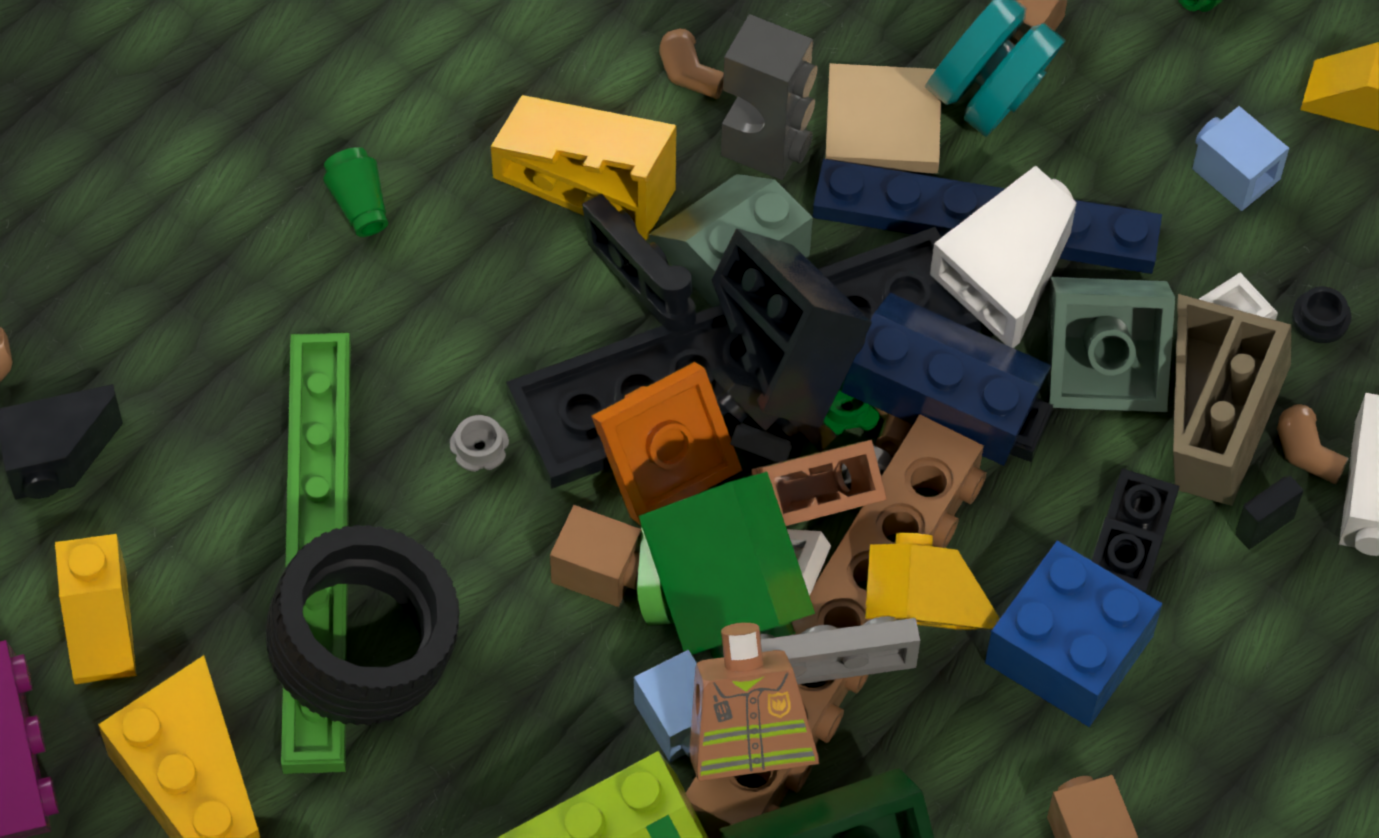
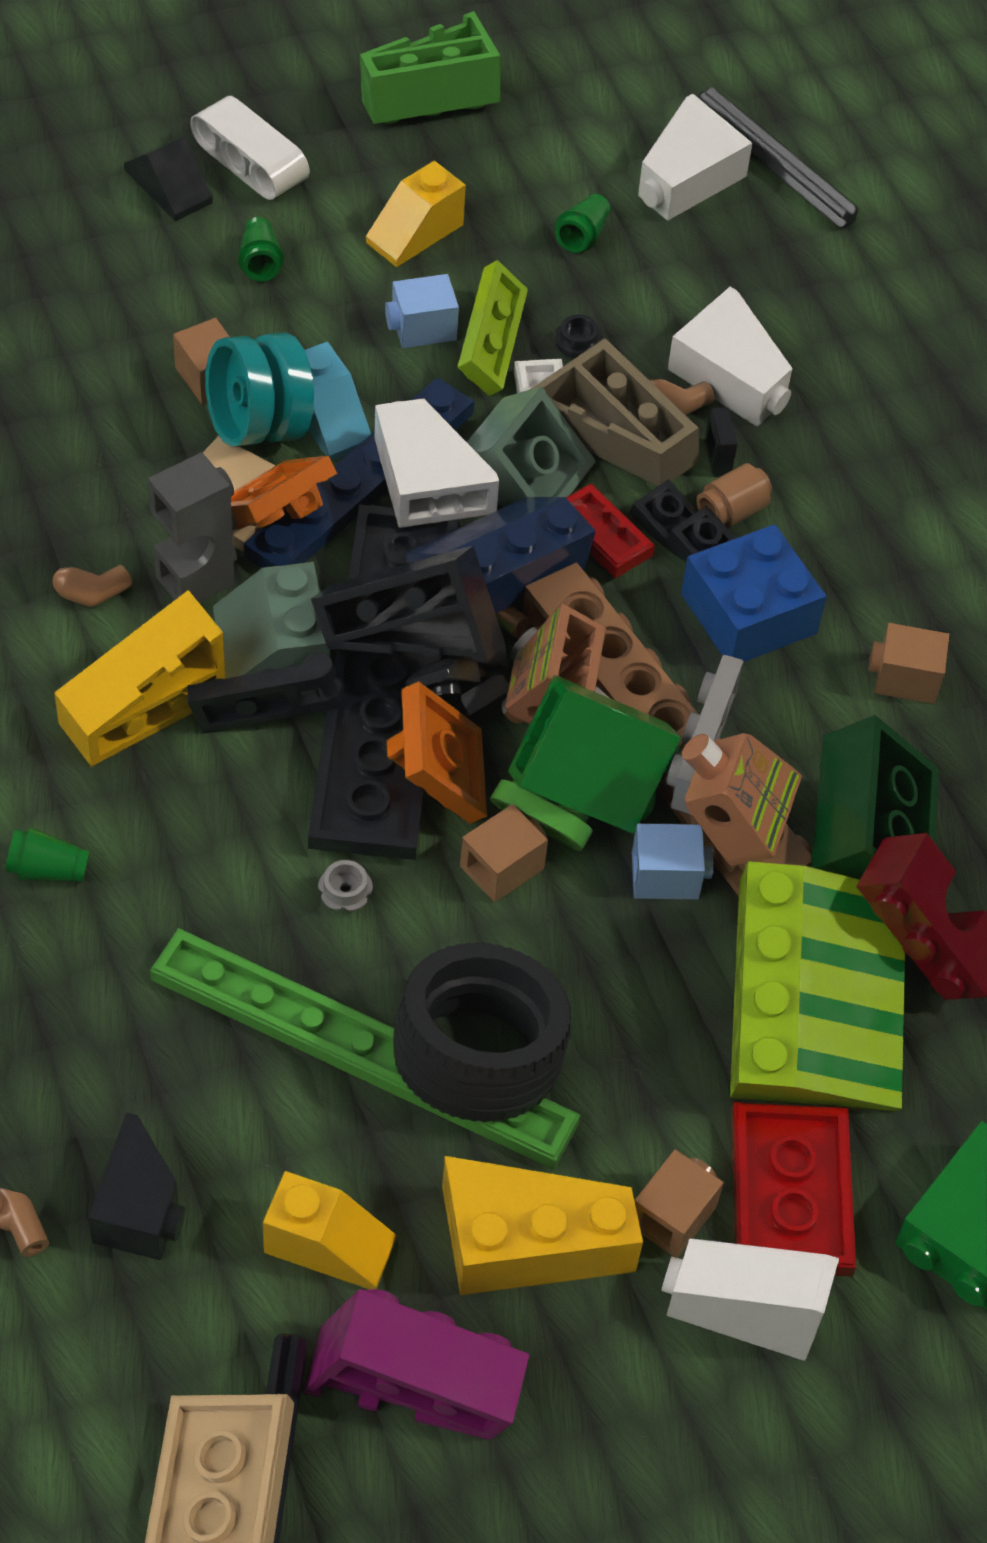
camera: 65 degrees left, 5 degrees down
yellow slope [865,533,999,630] -> none
none -> orange hinge [231,455,337,529]
none -> medium azure slope [305,341,371,461]
none -> lime plate [457,260,528,396]
none -> red plate [566,483,655,579]
none -> medium nougat brick [696,463,772,528]

